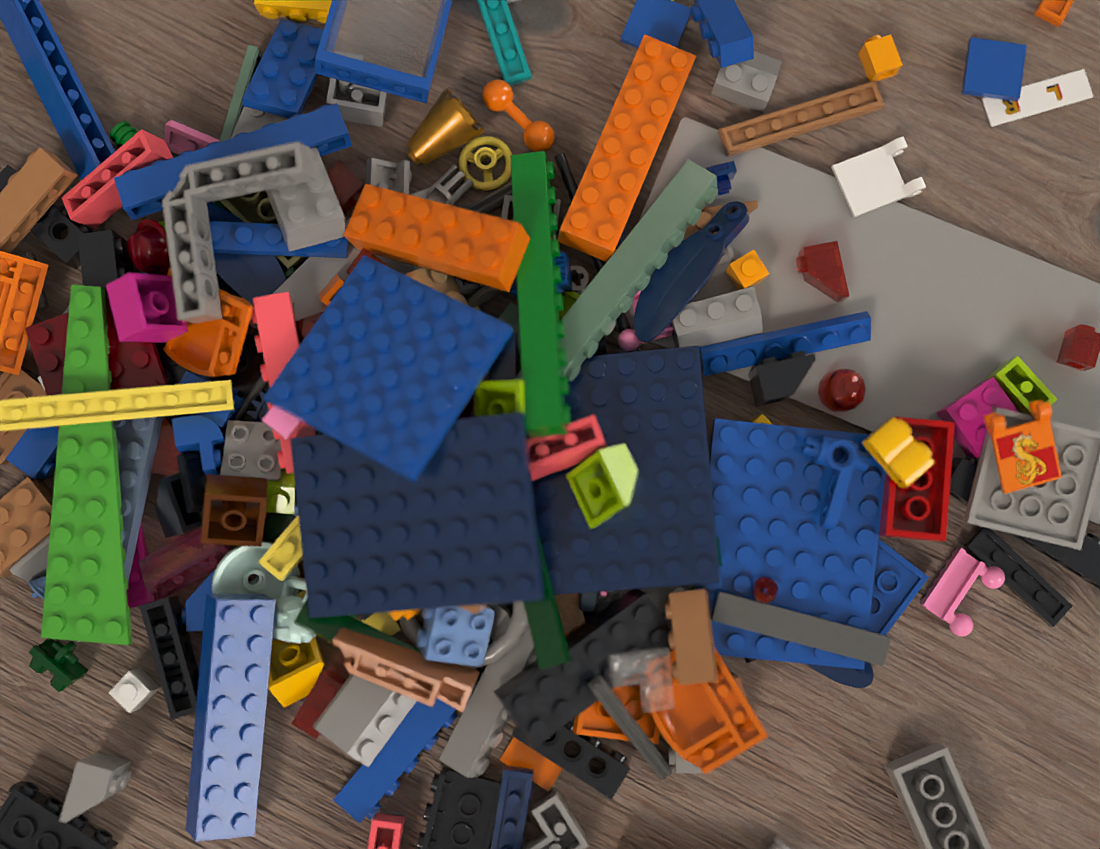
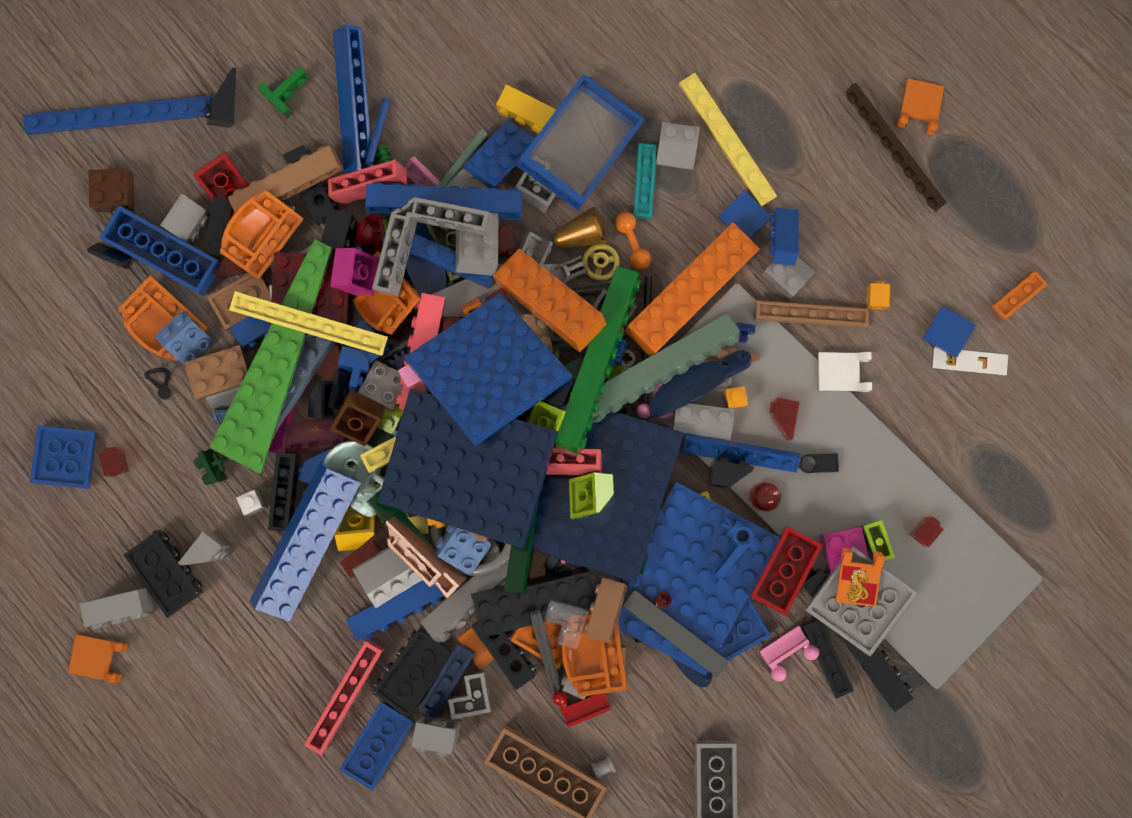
camera: 25 degrees right, 0 degrees up
yellow brick [862,417,934,488] -> none
none -> blue bar [365,98,390,166]
none -> red gear [552,690,611,728]
none -> black piece [799,453,839,474]

